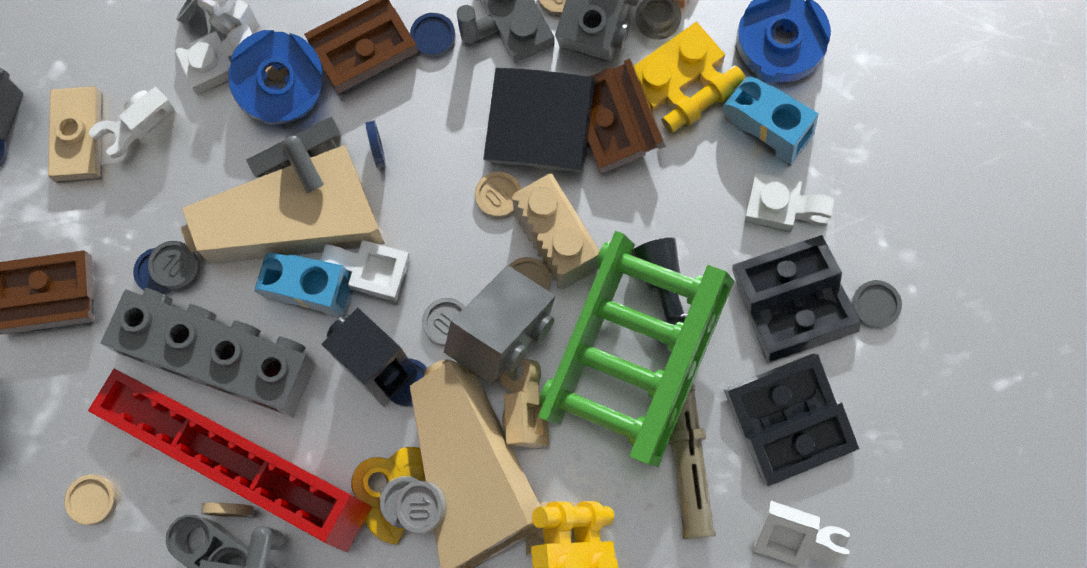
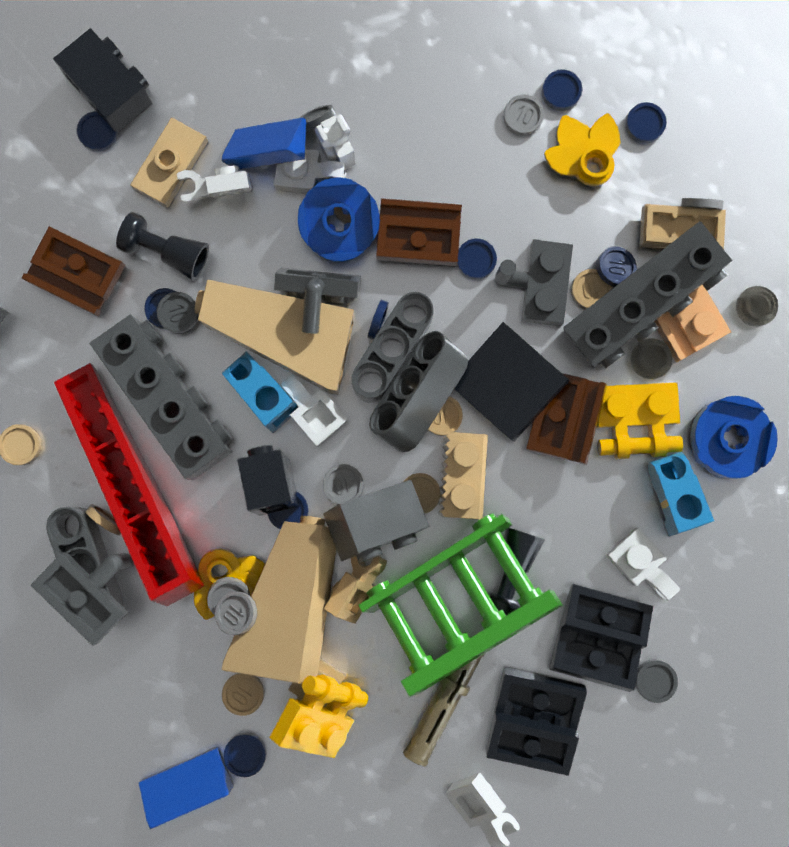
camera: 25 degrees right, 10 degrees up
none -> black piece [116,212,209,281]
none -> blue slope [222,117,306,170]
none -> dark grey beam [351,292,434,402]
none -> dark grey beam [369,331,468,452]

